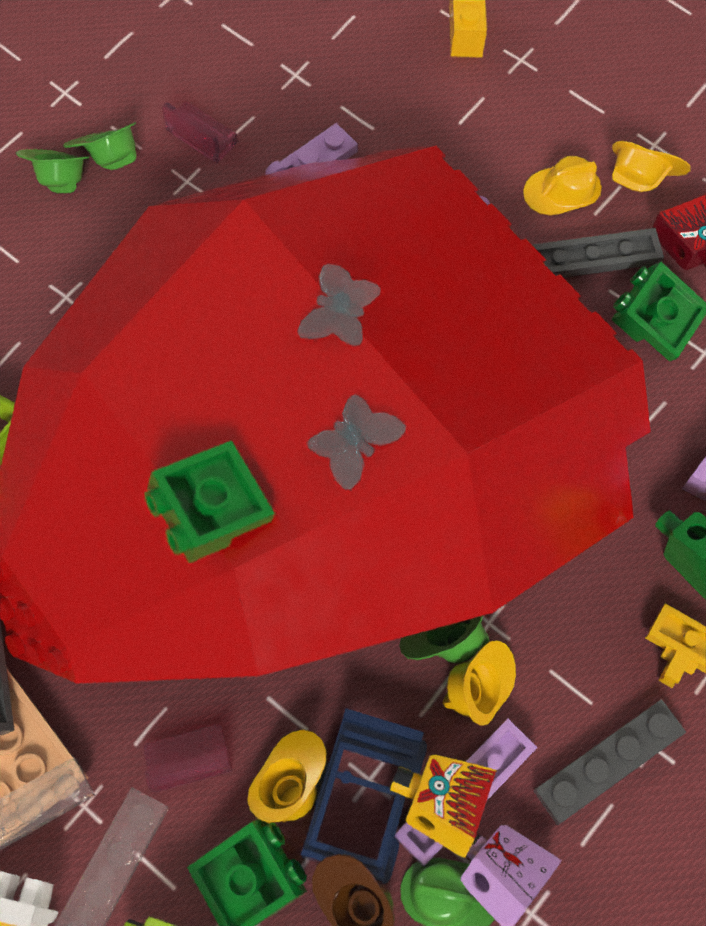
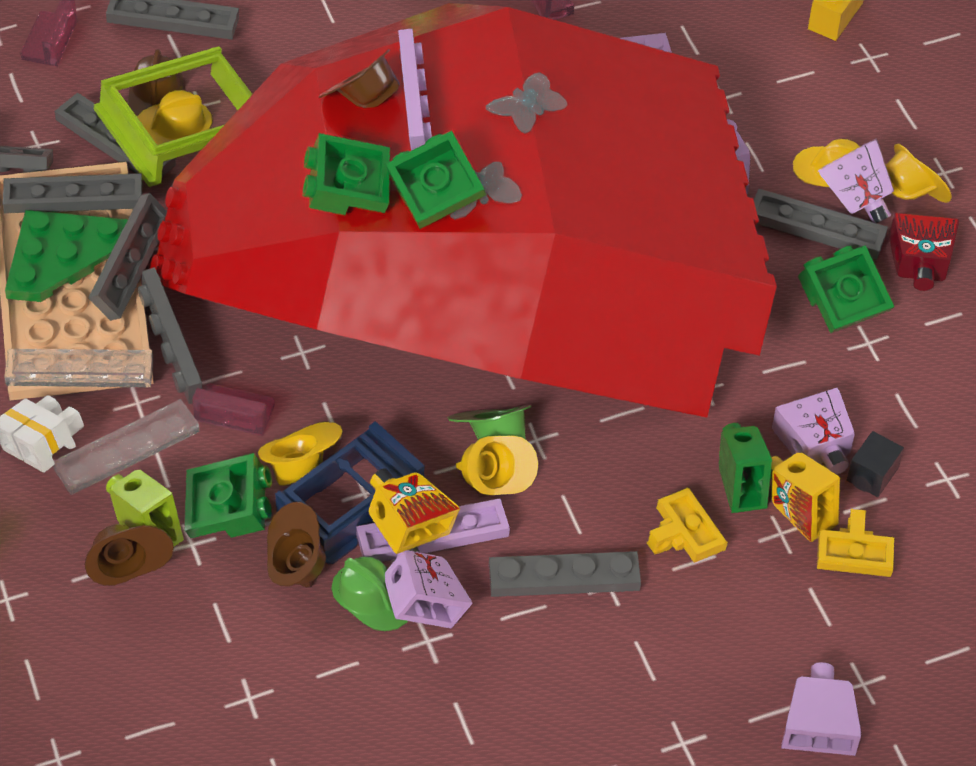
camera: 30 degrees right, 15 degrees down
none -> dark grey plate [138,268,202,404]
none -> reddish brown piece [318,49,400,108]
none -> green plate [386,131,486,229]
none -> lavender plate [398,29,432,151]
none -> lavender torso [818,138,894,223]

